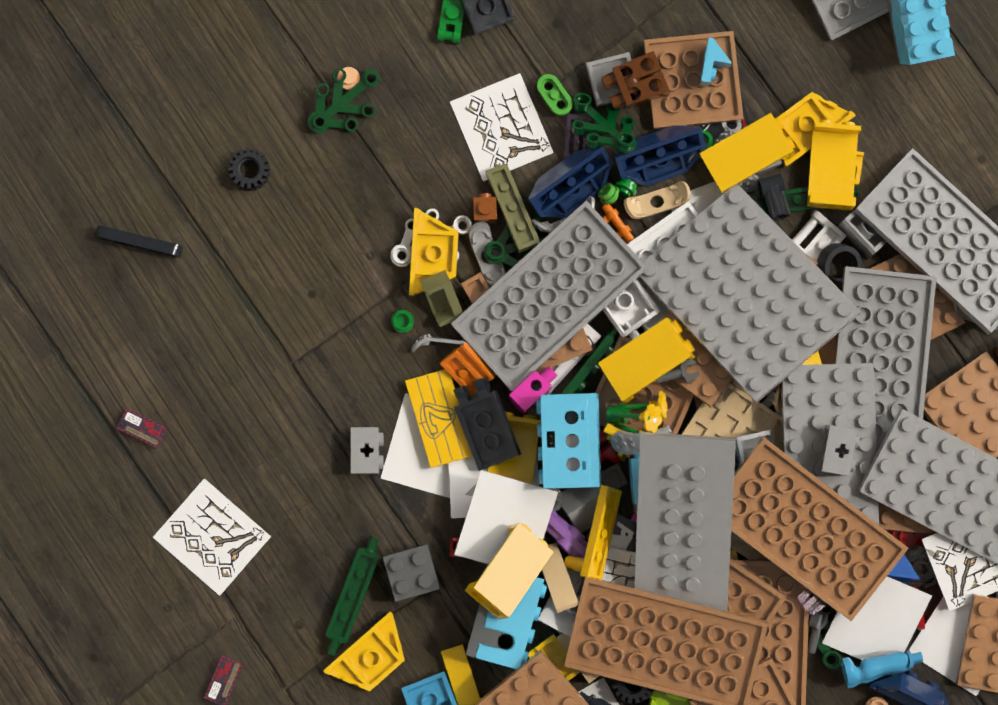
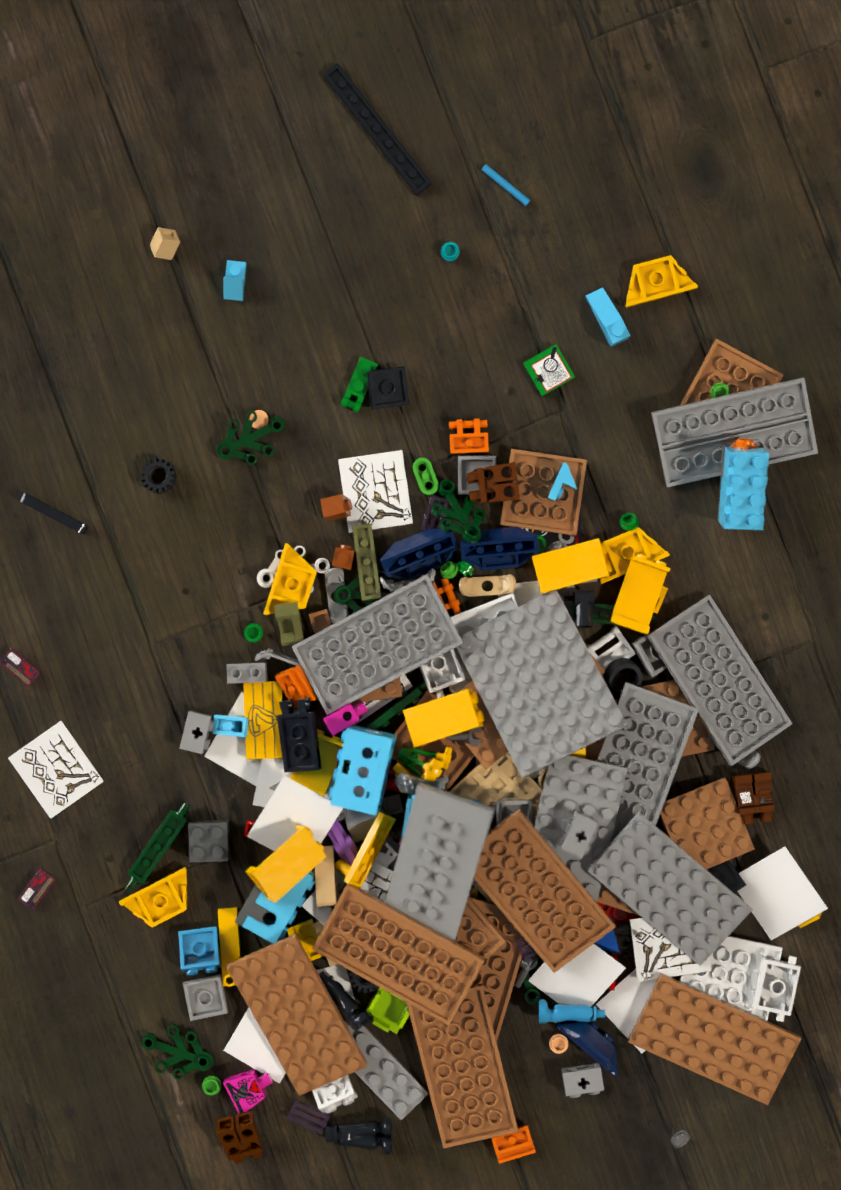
camera: 20 degrees right, 5 degrees up
none -> medium azure slope [213,714,248,737]
none -> light grey brick [227,662,268,684]
none -> dark orange brick [320,494,352,521]
none -> orange plate [449,418,489,454]
none -> green plate [620,513,639,531]

